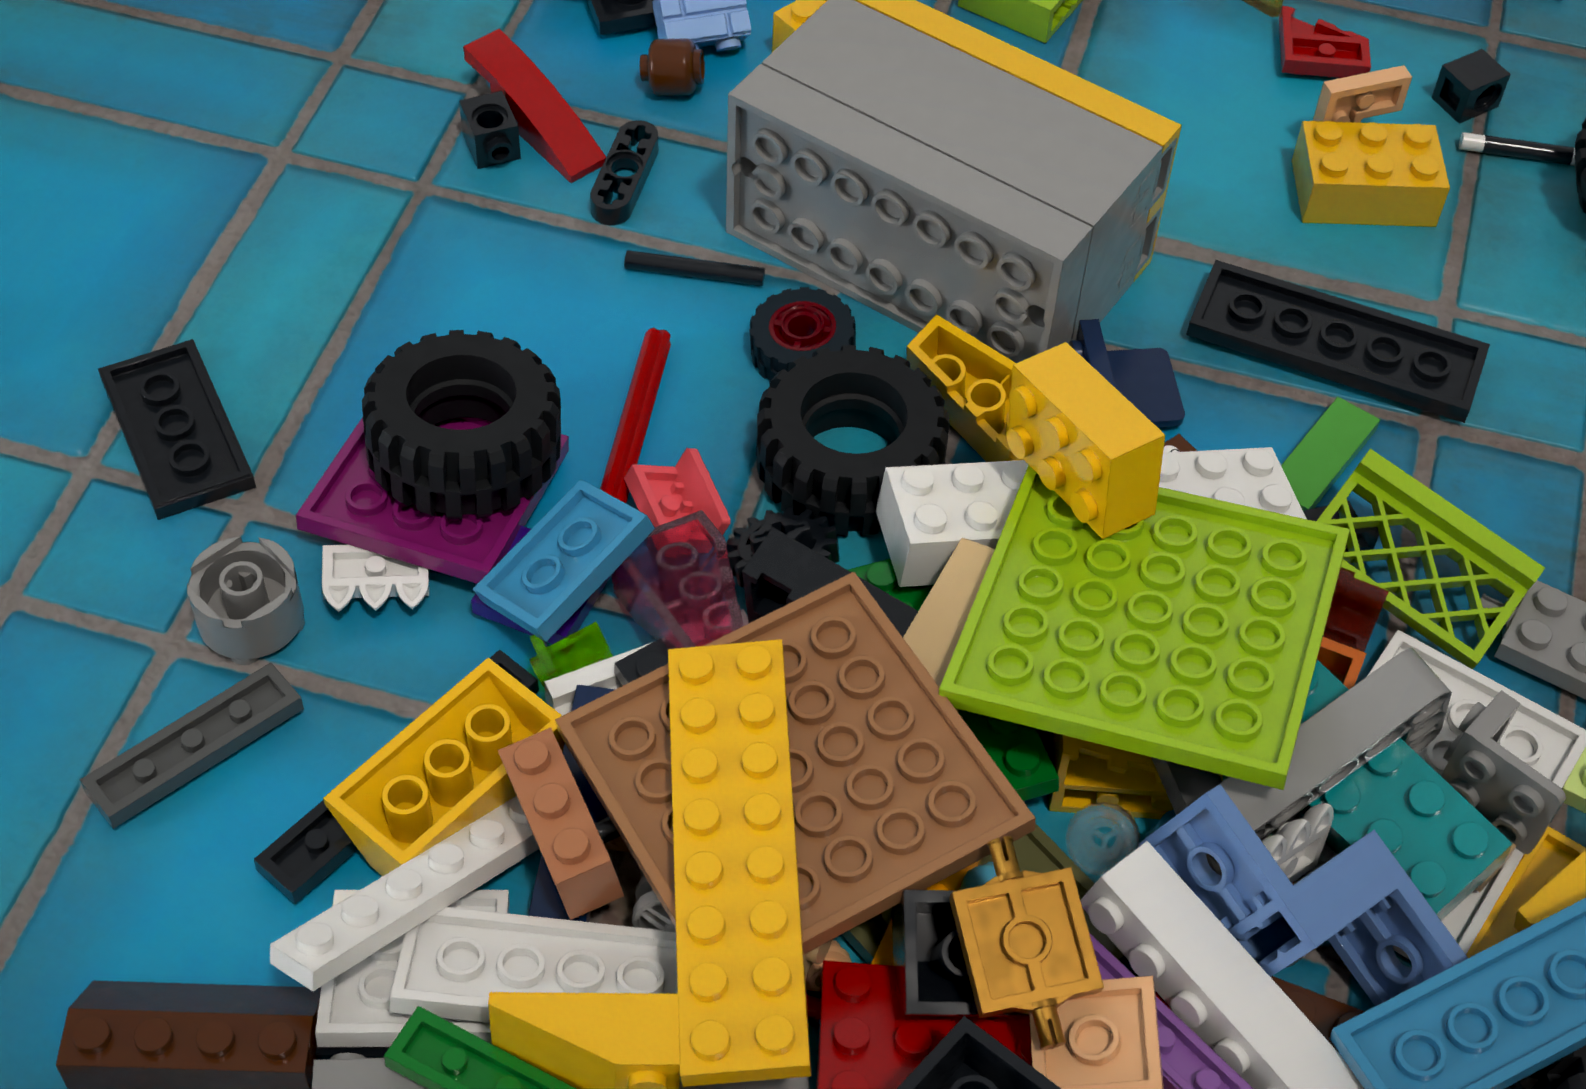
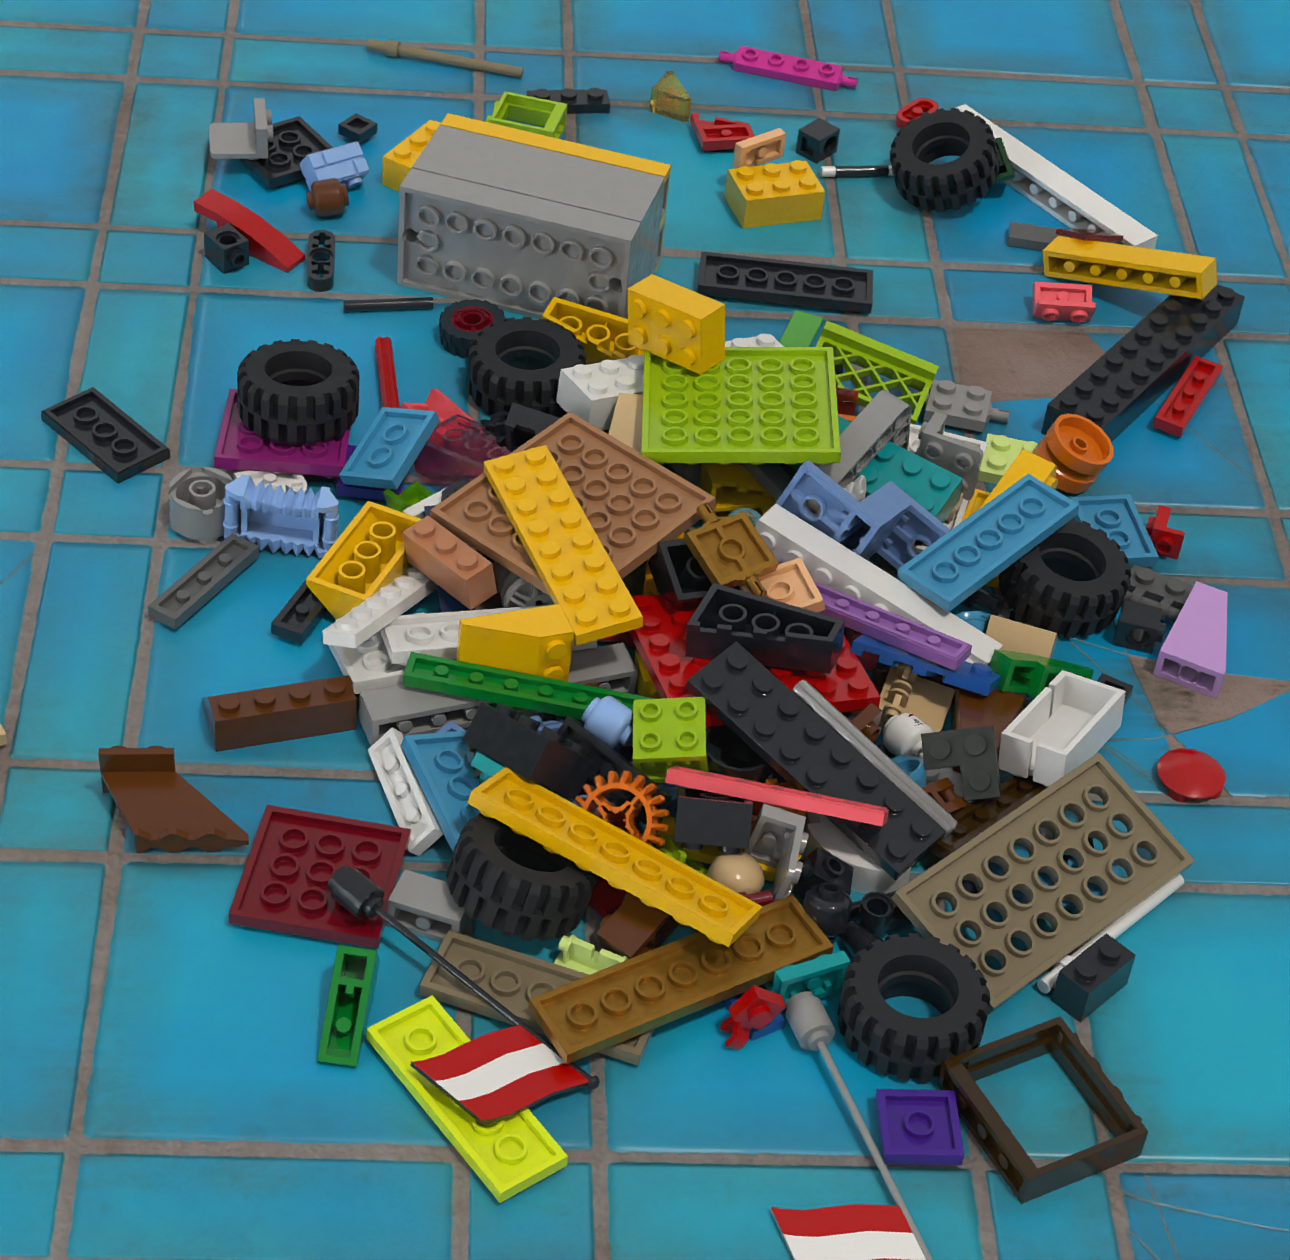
camera: 20 degrees left, 10 degrees down
none -> light blue piece [223,474,339,558]

